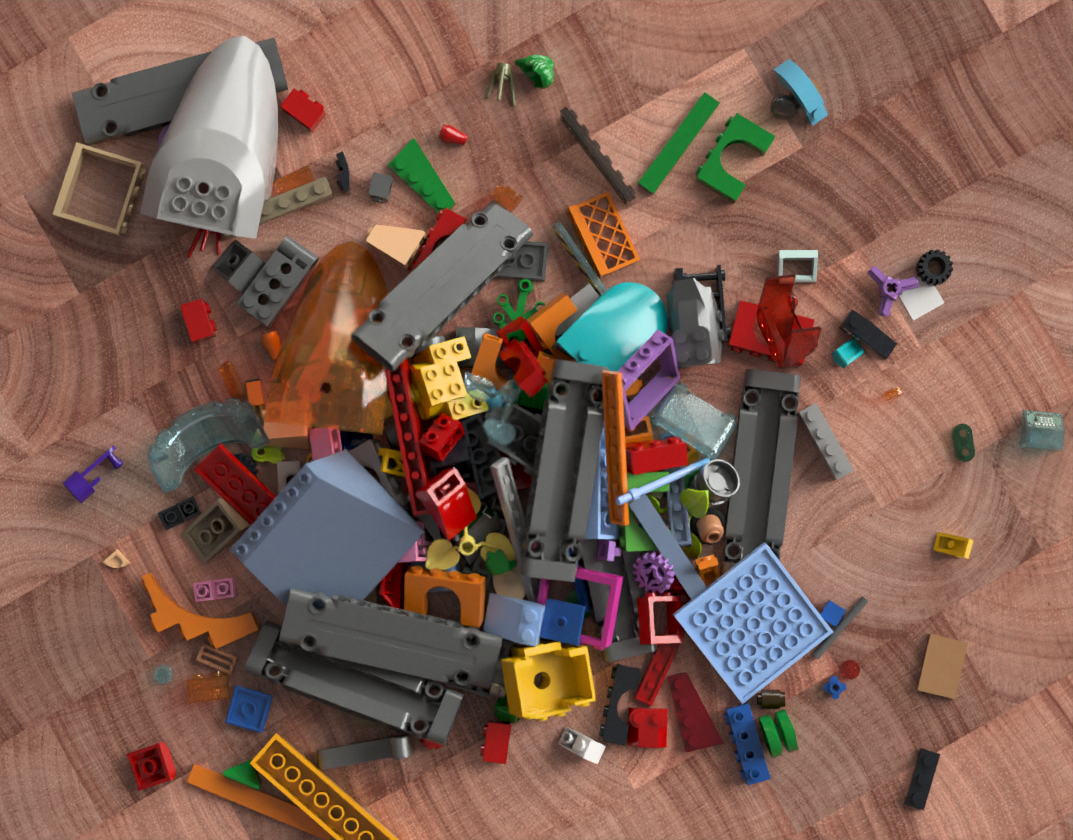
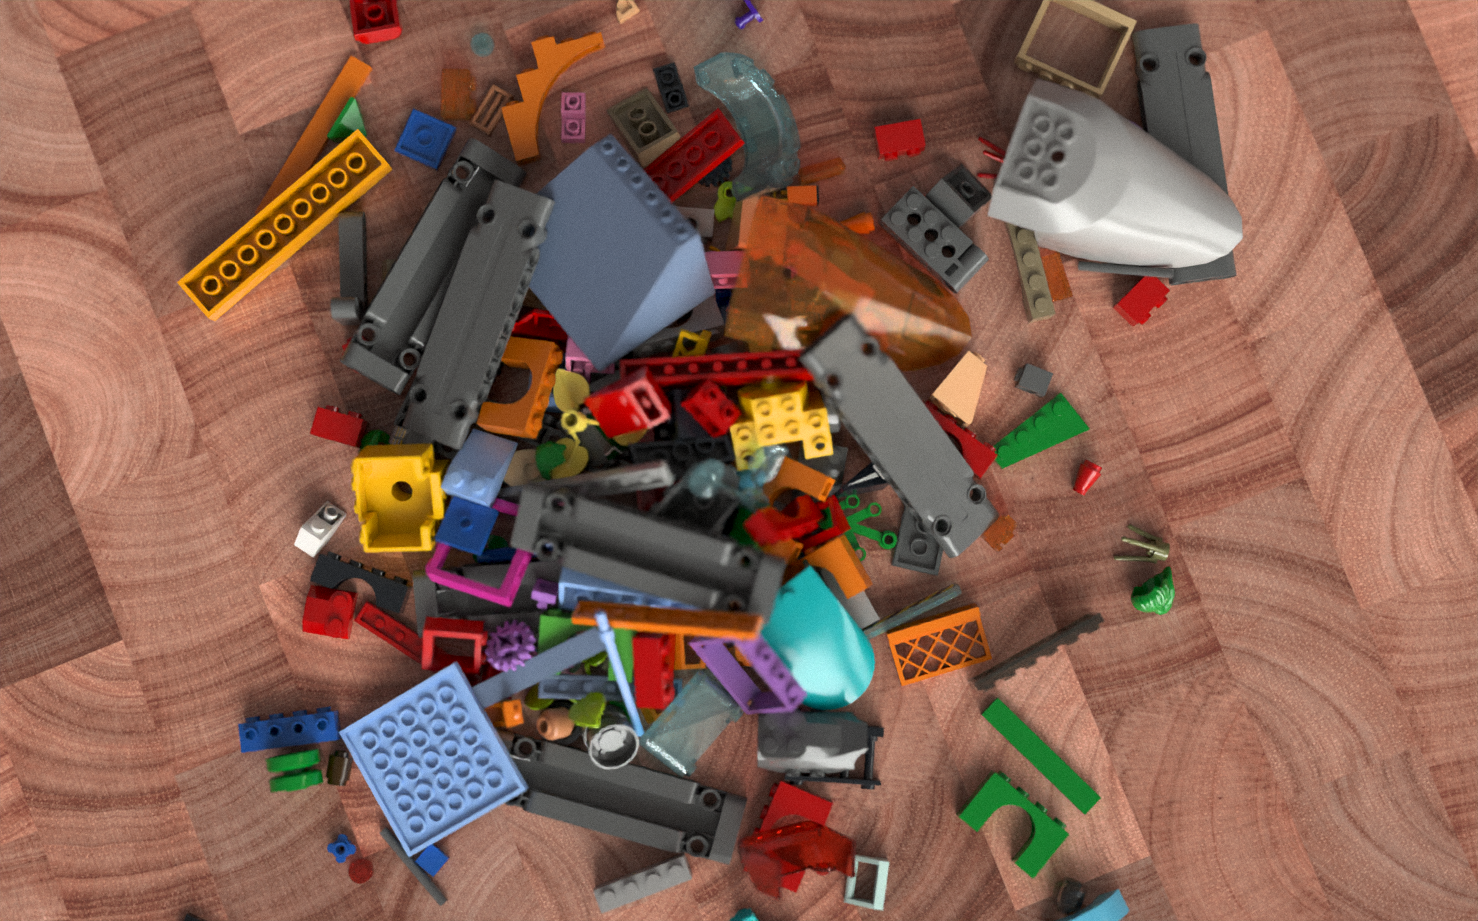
camera: 95 degrees right, 0 degrees up
black slope [335,151,351,195] -> none
dark red wing [668,672,724,752] -> none
none -> black slope [833,462,889,498]
none -> dark grey bar [1078,261,1174,278]

